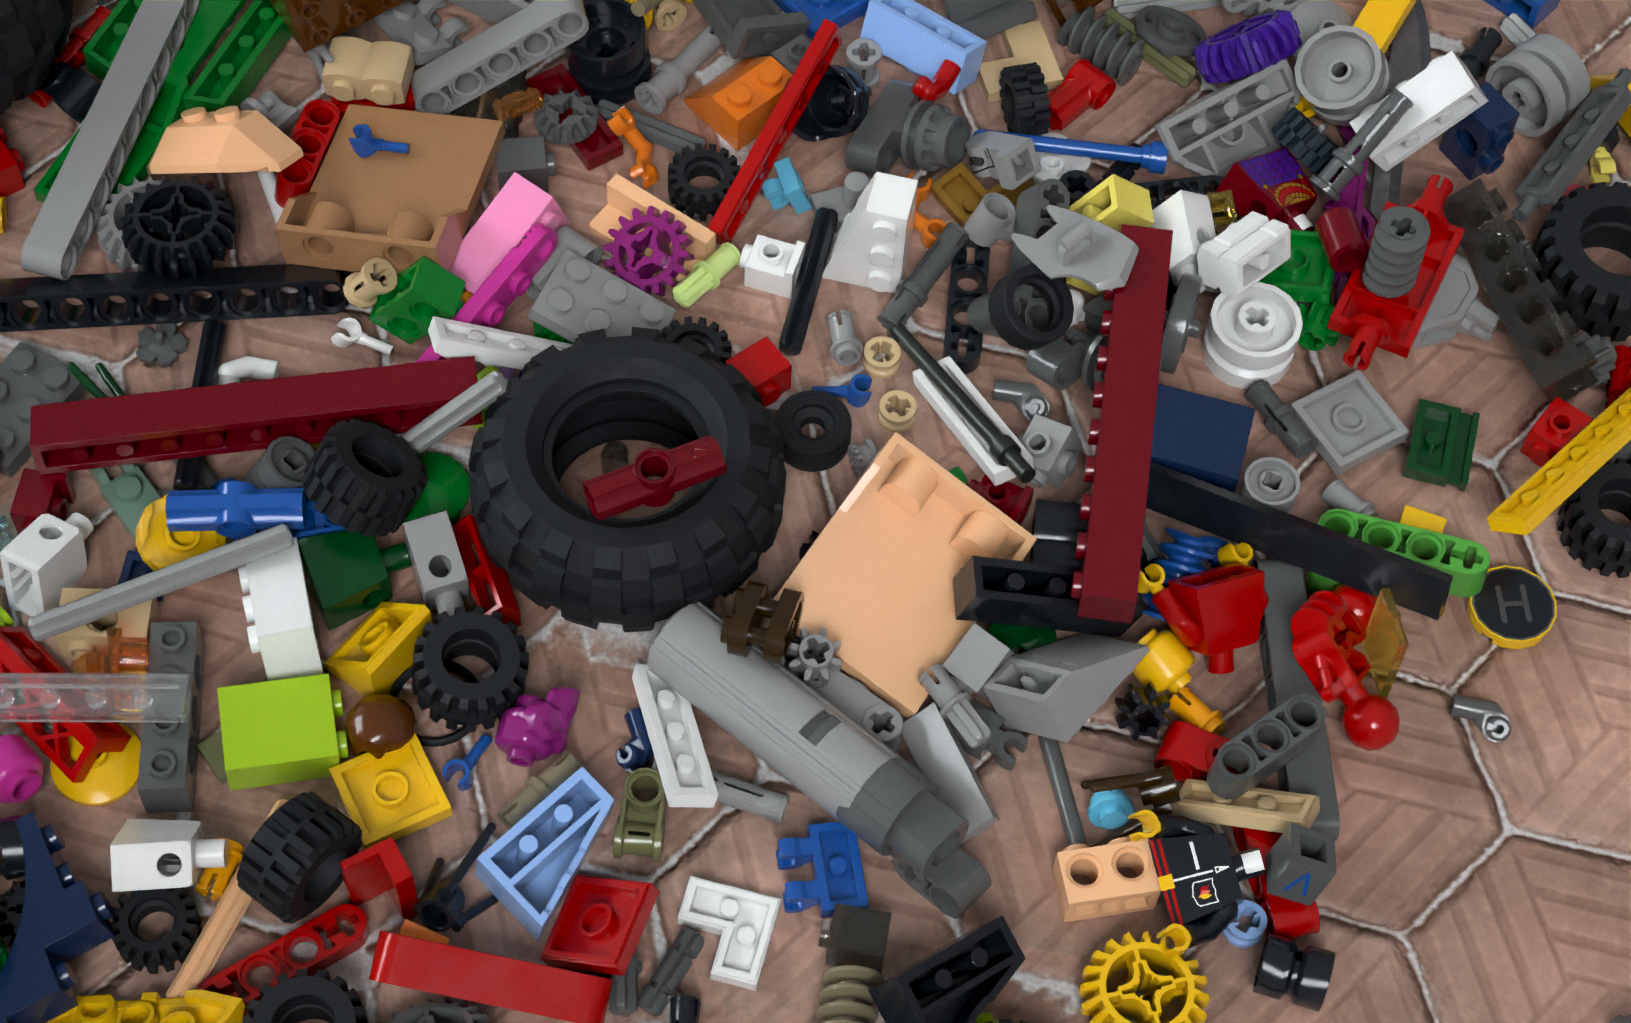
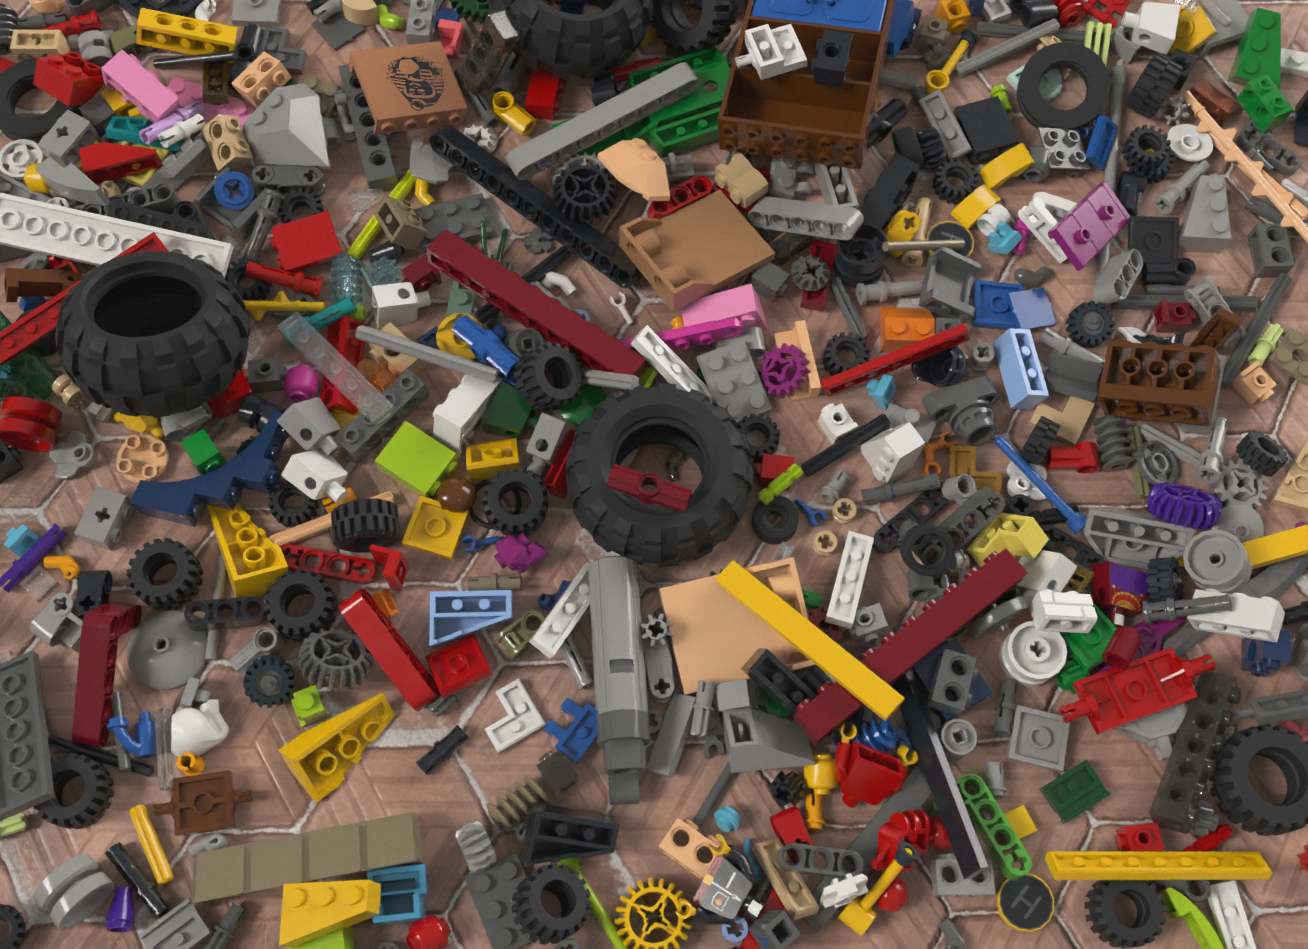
camera: 45 degrees right, 10 degrees up
tan bush [343,257,398,309] -> none
blue hand [349,124,410,158] -> none
green brick [368,256,466,345] -> none
black plant [414,822,499,932] -> none
clear orange piece [492,87,543,121] -> none
orange arm [607,106,659,190] -> none
dark grey axle [638,928,704,1017] -> none
yellowish green axle [672,242,741,308] -> none
dark brown brick [720,581,804,665] -> none
pearl dark grey bar [891,325,1036,483] -> none
red arm [911,59,961,102] -> none
light grey leg [965,131,1041,190] -> none
dark grey arm [993,379,1049,421] -> none
light grey shield [1011,205,1139,292] -> none
dark brown plant [1081,765,1181,847] -> none
dark grey piece [1362,206,1431,298] -> none
clear yellow piece [1362,588,1409,697] -> none
none -> light grey torso [277,397,340,457]
none -> yellow tile [715,560,904,721]
none -> lime axle [757,464,803,505]
none -> white piece [819,873,869,908]
none -> yellow piece [837,841,919,936]
none -> dark grey brick [926,648,978,716]
none -> light grey brick [930,854,995,897]

